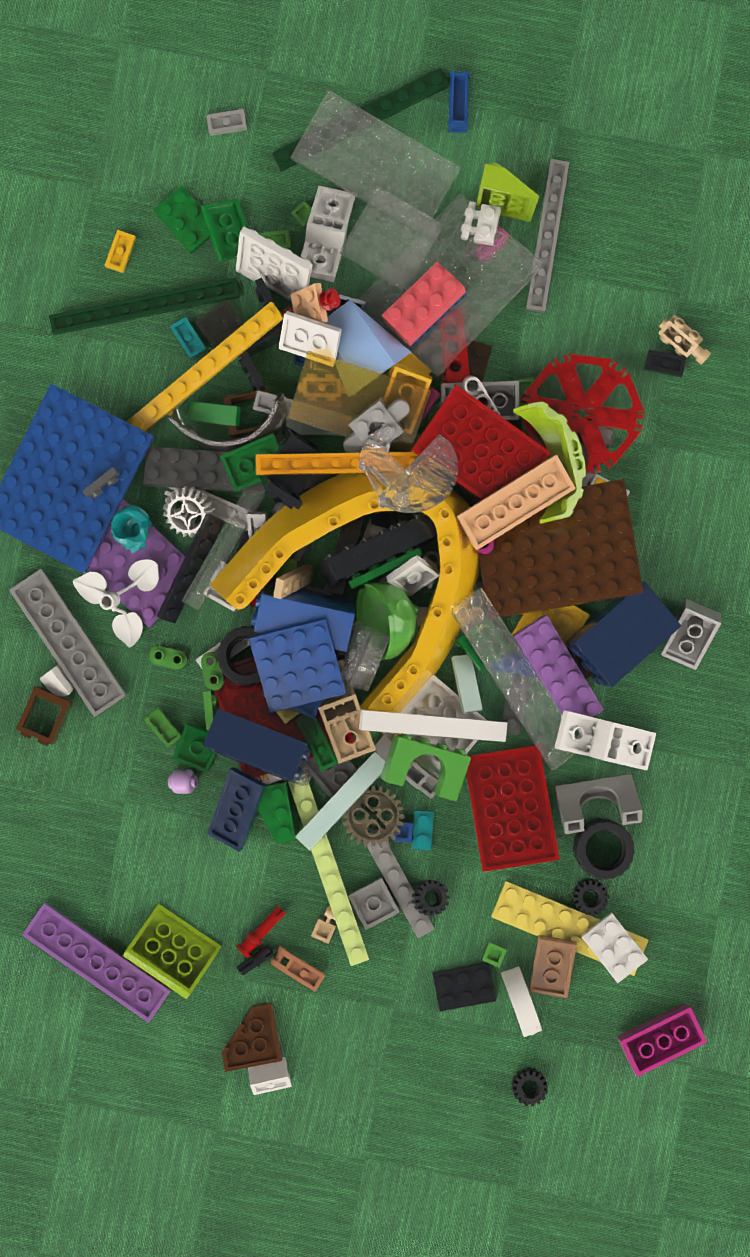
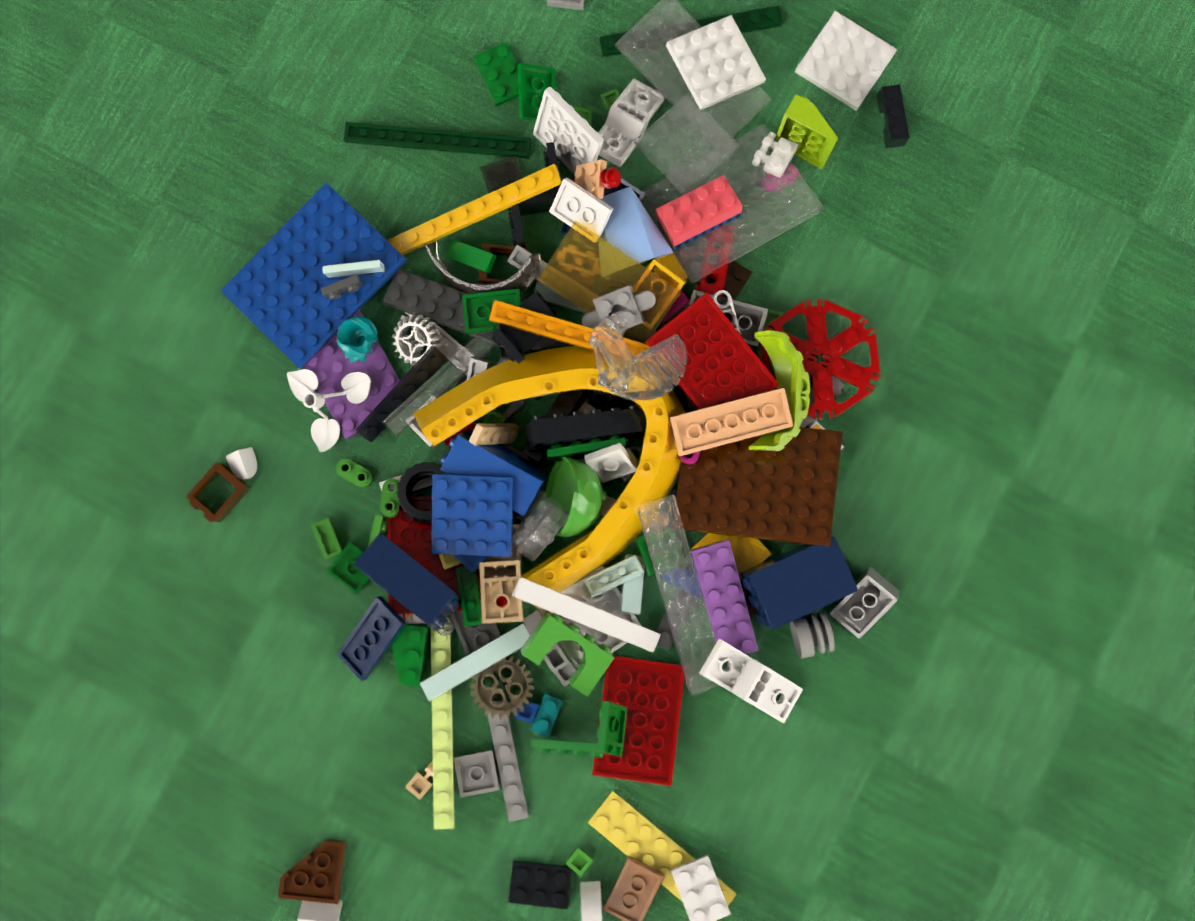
camera: 15 degrees right, 5 degrees down
light grey plate [9,569,127,717] -> none
medium lavender plate [22,902,172,1023] -> none
yellow plate [105,230,136,274] -> none
lime slope [123,903,222,999] -> none
lavender head [168,769,198,794] -> none
teal plate [170,316,207,360] -> none
red pin [236,905,286,958] -> none
black axle [237,945,274,975] -> none
nougat plate [270,946,326,992] -> none
black tyre [412,880,450,916] -> none
blue container [448,71,470,133] -> none
light grey plate [526,159,569,313] -> none
light grey arch [555,774,642,834] -> none
black tyre [572,879,609,916] -> none
black tyre [573,818,635,880] -> none
black plate [644,350,686,377] -> none
tan brick [658,315,711,365] -> none
none -> light aqua tile [323,260,385,278]
none -> green bracket [531,701,627,758]
none -> light aqua tile [583,554,644,598]
none -> white plate [666,15,766,110]
none -> light grey wheel [790,611,835,659]
none -> white plate [795,11,897,111]
none -> black arch [877,84,910,148]

